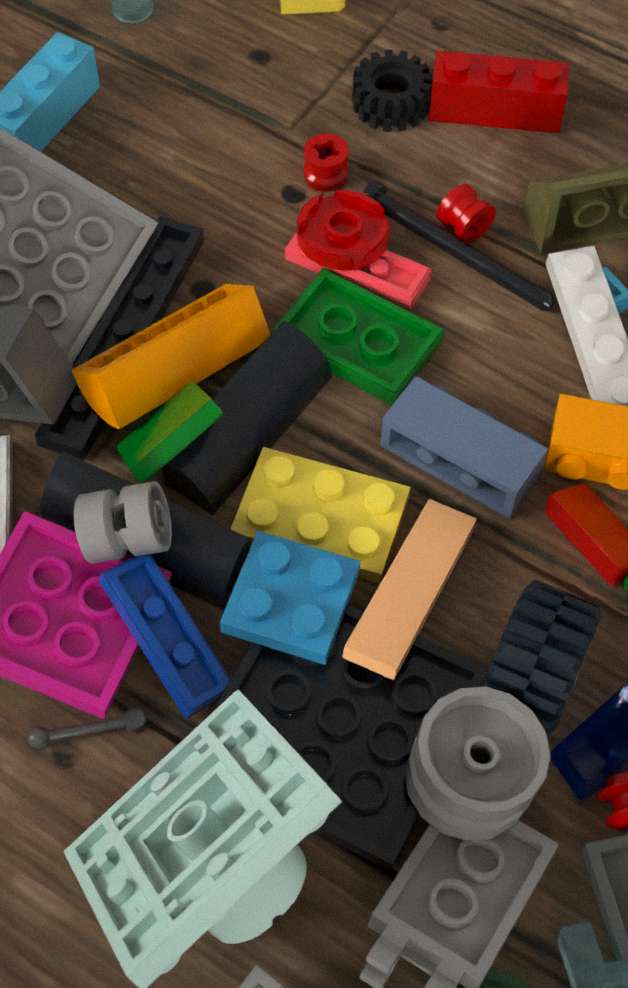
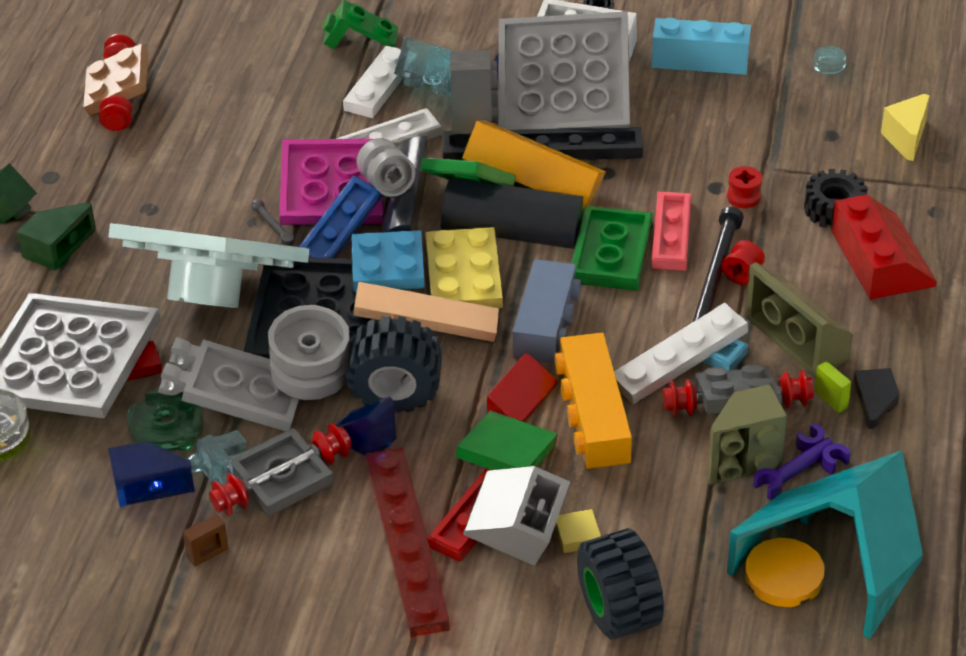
camera: 70 degrees right, 15 degrees down
red tile [296,190,391,270] -> none

